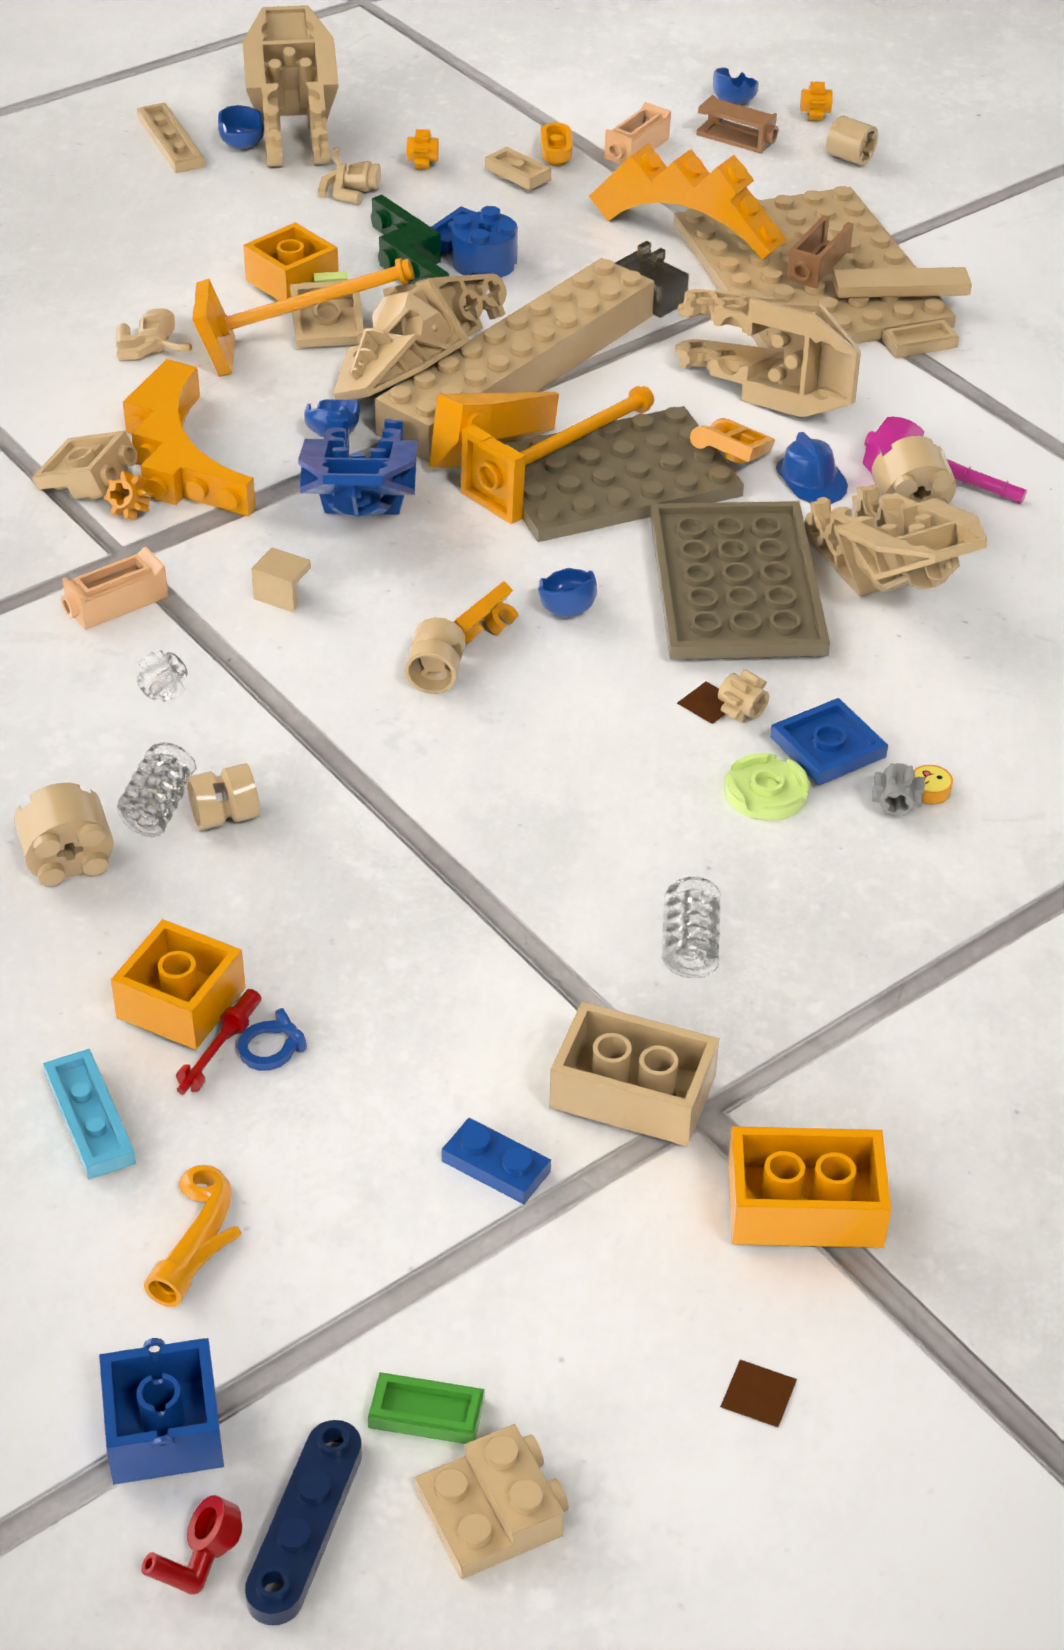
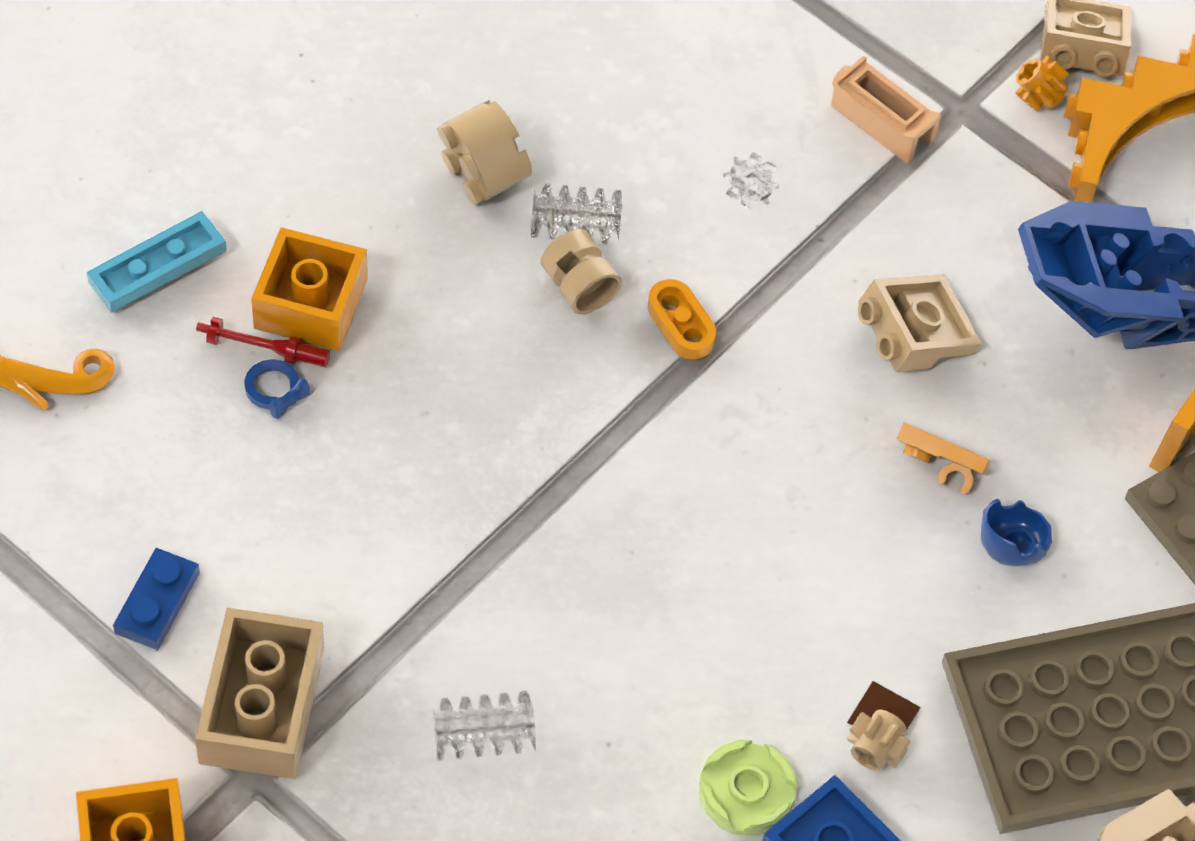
camera: 75 degrees right, 15 degrees up
tan panel [251,547,311,612] -> none
tan wheel [405,617,465,694] -> none
none -> light orange plate [648,279,716,360]
none -> tan plate [858,274,982,372]

